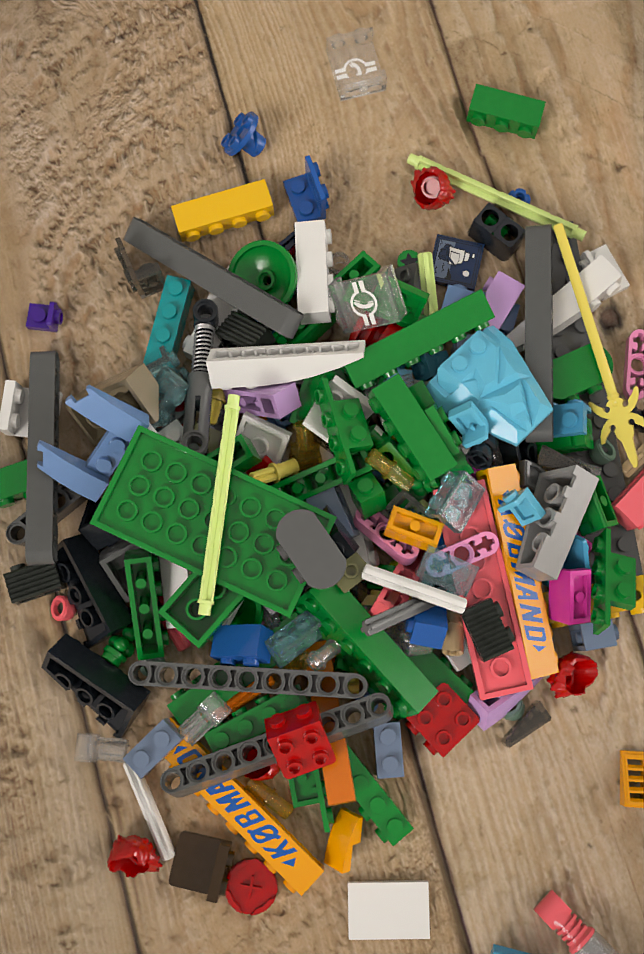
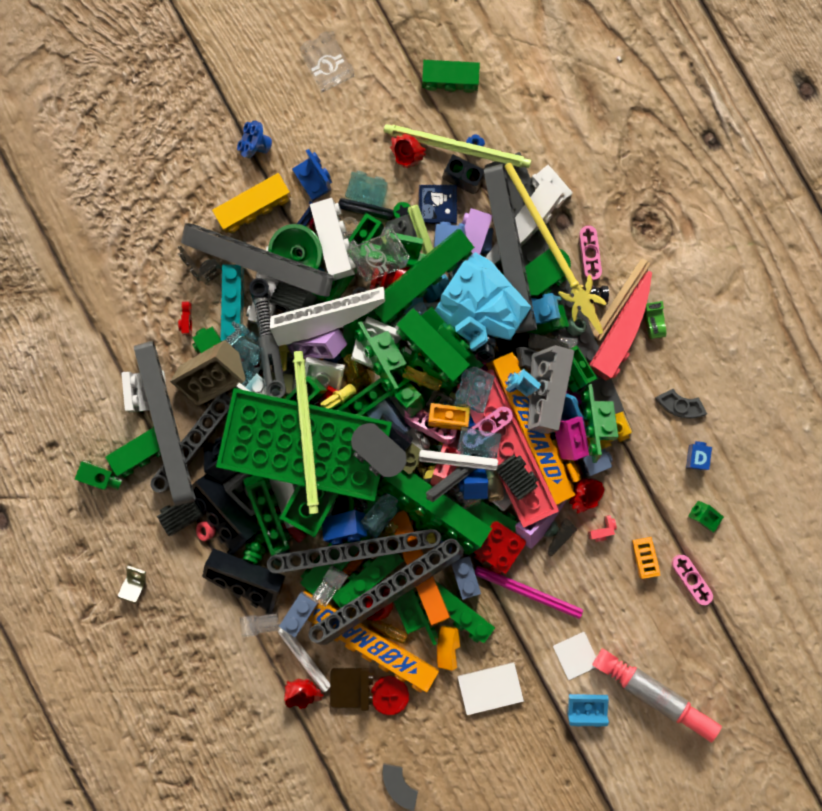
camera: 15 degrees left, 5 degrees up
dark purple bracket [26,301,63,332] -> none
medium blue wedge [37,385,149,502] -> none
red bracket [264,701,336,779] -> none
clear pin [307,639,341,671] -> none
none -> red plate [178,301,192,336]
none -> green brick [192,326,221,354]
none -> black axle [338,198,393,220]
none -> clear light blue bracket [345,171,388,207]
none -> dark pink axle [474,566,583,619]
none -> white sticker [553,632,596,680]
none -> light orange slope [564,460,583,483]
none -> coral bracket [588,515,617,542]

